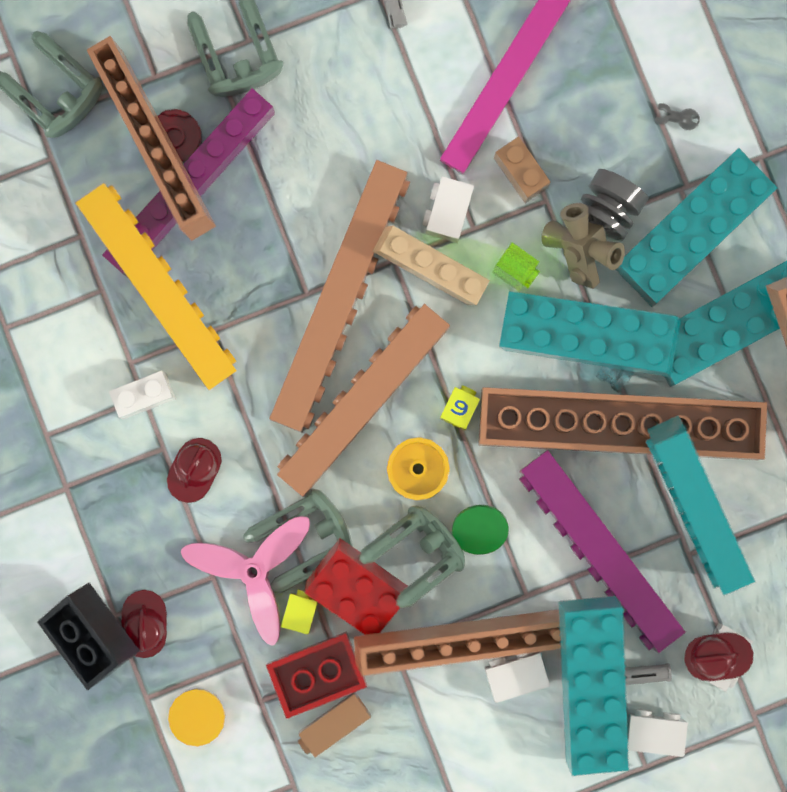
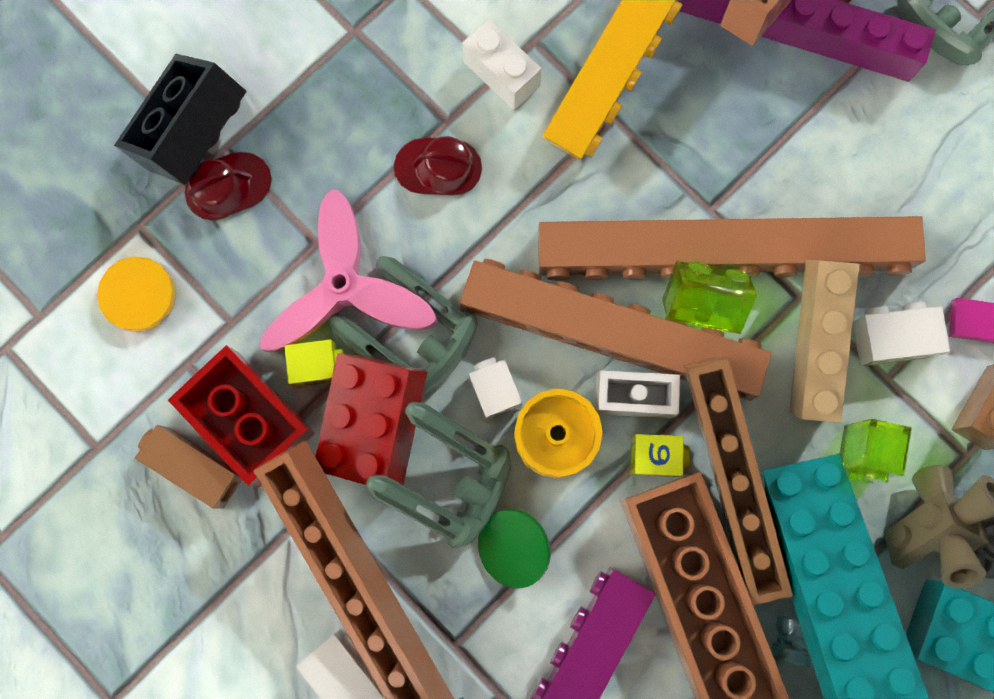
camera: 70 degrees right, 5 degrees down
none -> white brick [469,358,522,421]
none -> white brick [595,370,680,419]
none -> clear neon green brick [662,260,757,334]
none -> medium nougat brick [683,355,793,606]

